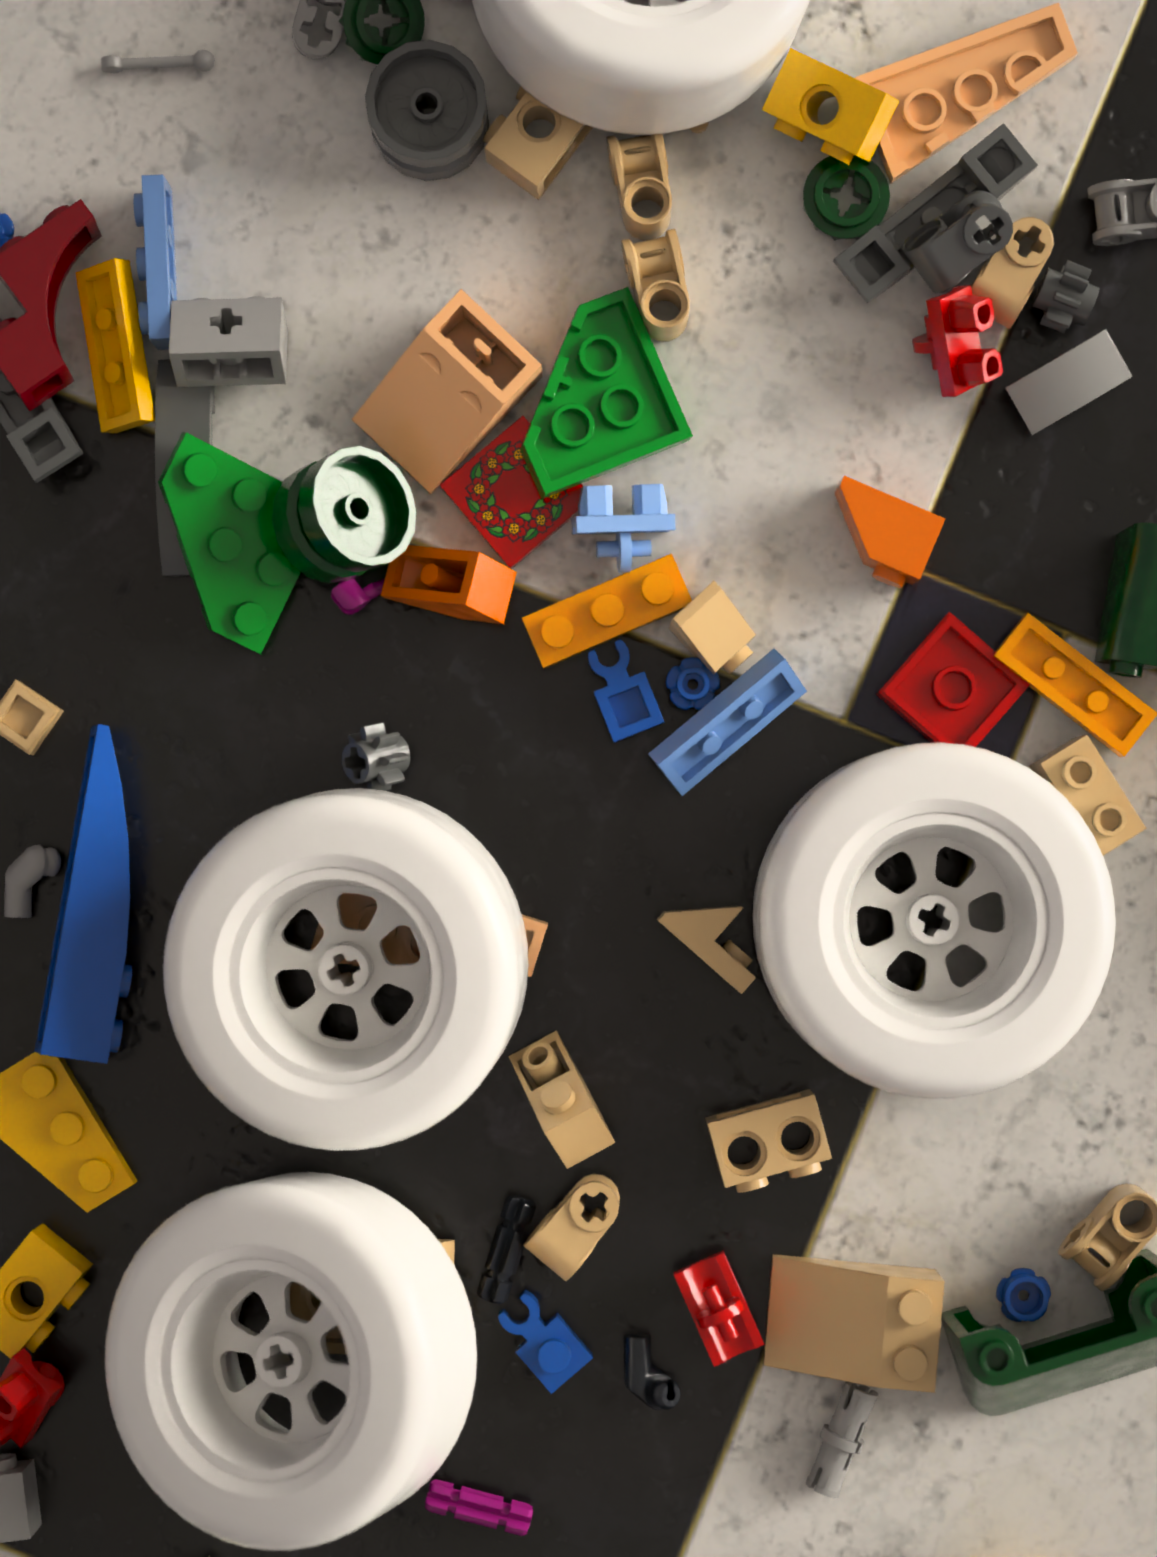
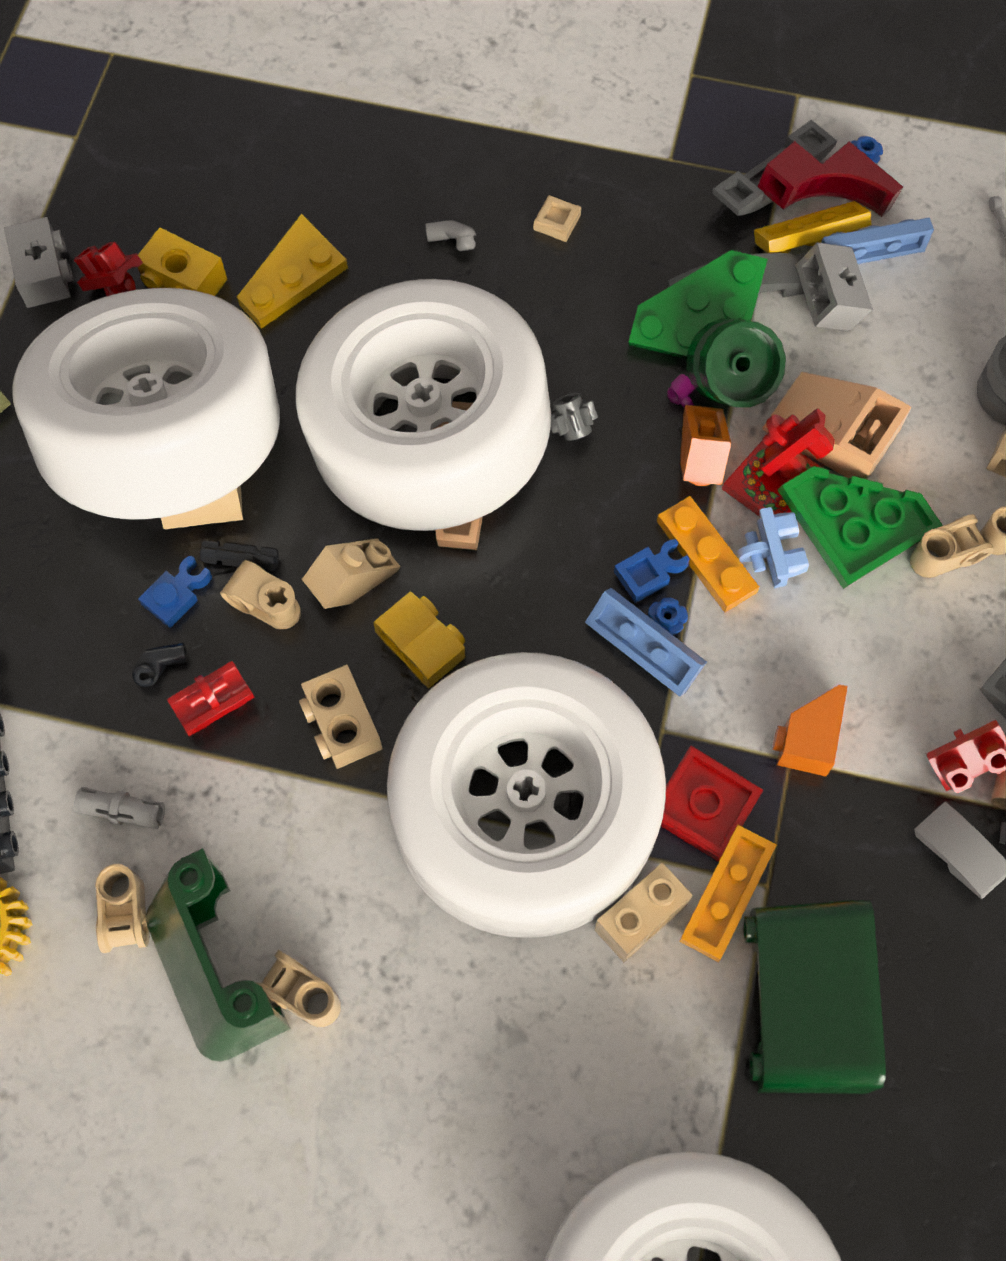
camera: 85 degrees right, 20 degrees down
blue slope [34,724,132,1064] -> none
magenta axle [425,1479,533,1536] -> none
tan slope [657,906,756,994] -> none
tan slope [668,581,756,675] -> none
tan slope [763,1254,945,1393] -> none
blue plate [996,1268,1051,1322] -> none
none -> tan piece [95,864,150,953]
none -> yellow brick [374,591,466,688]
none -> red hips [761,408,835,481]

